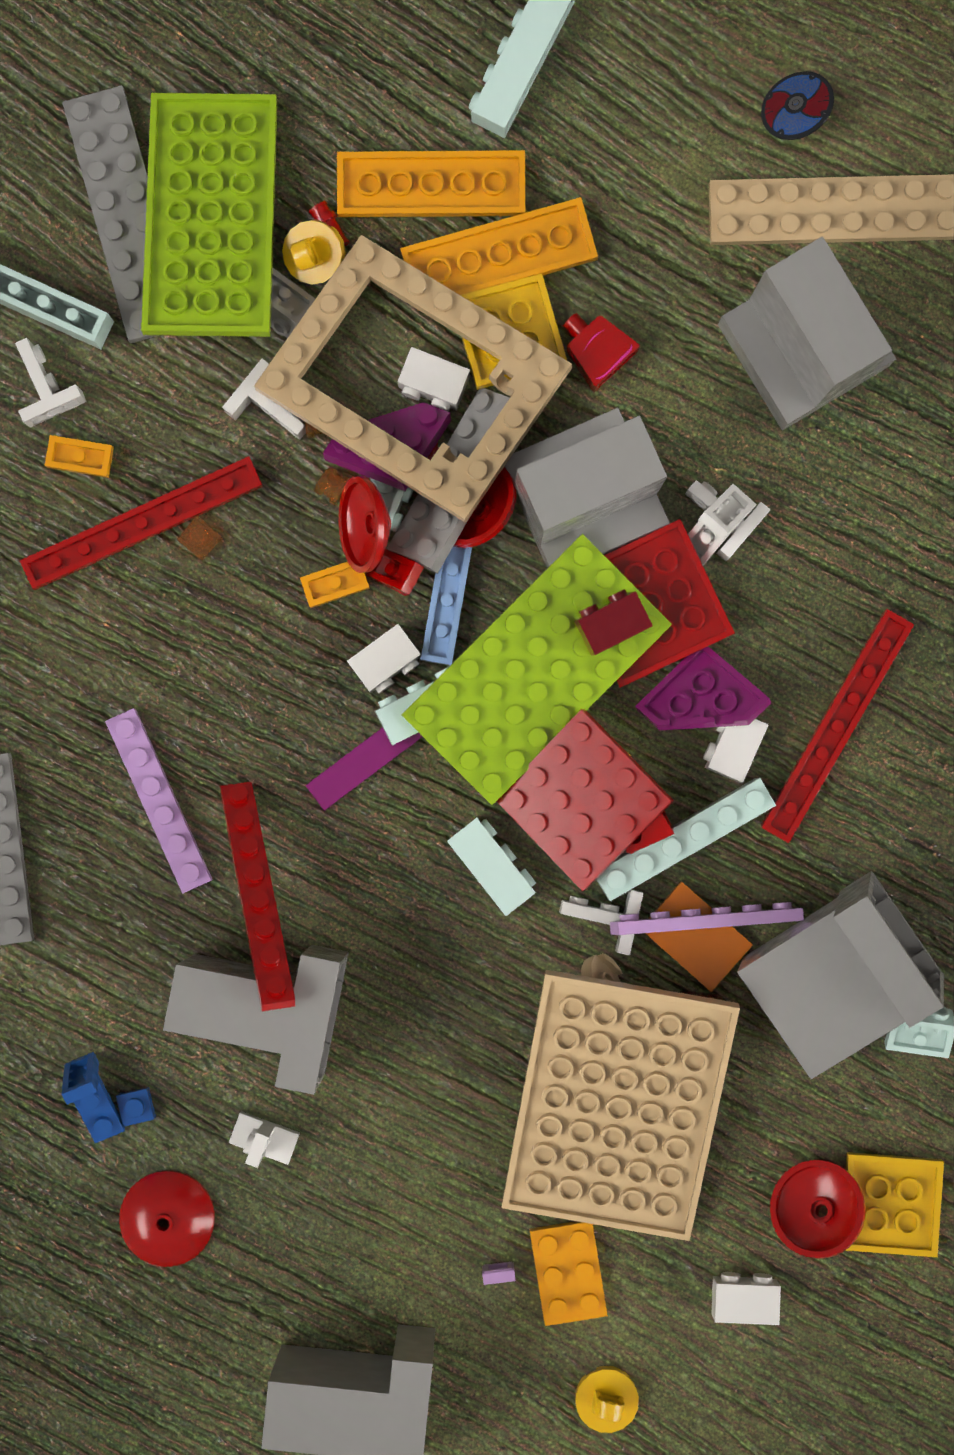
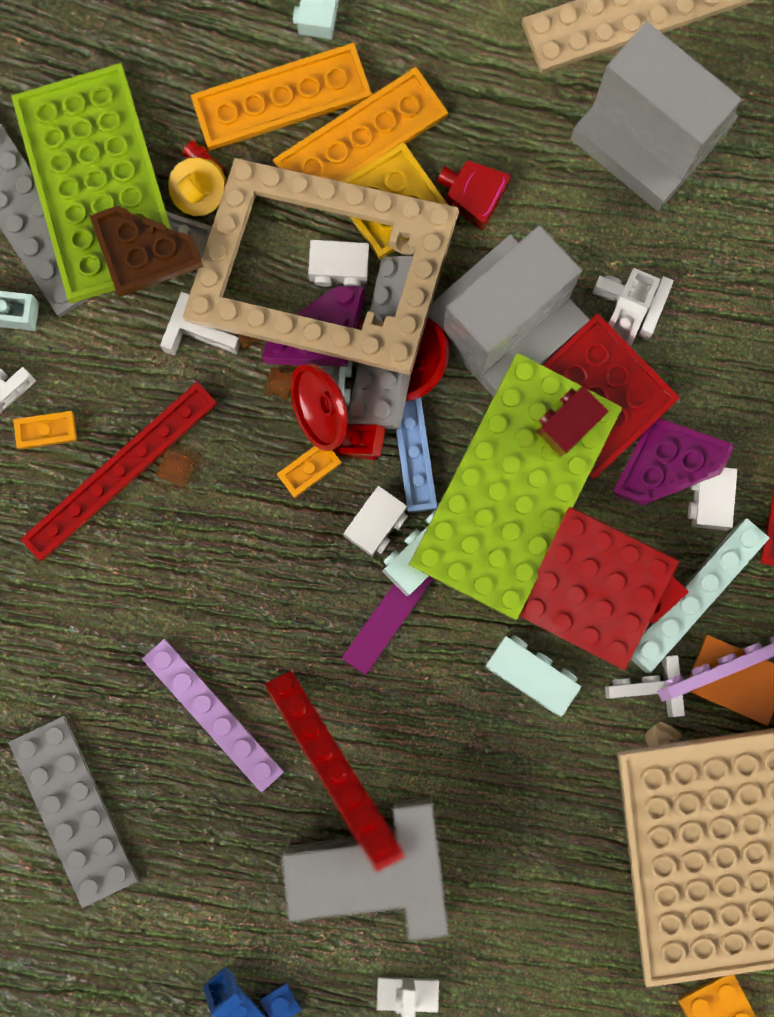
camera: 20 degrees left, 5 degrees down
none -> reddish brown plate [89,206,204,298]

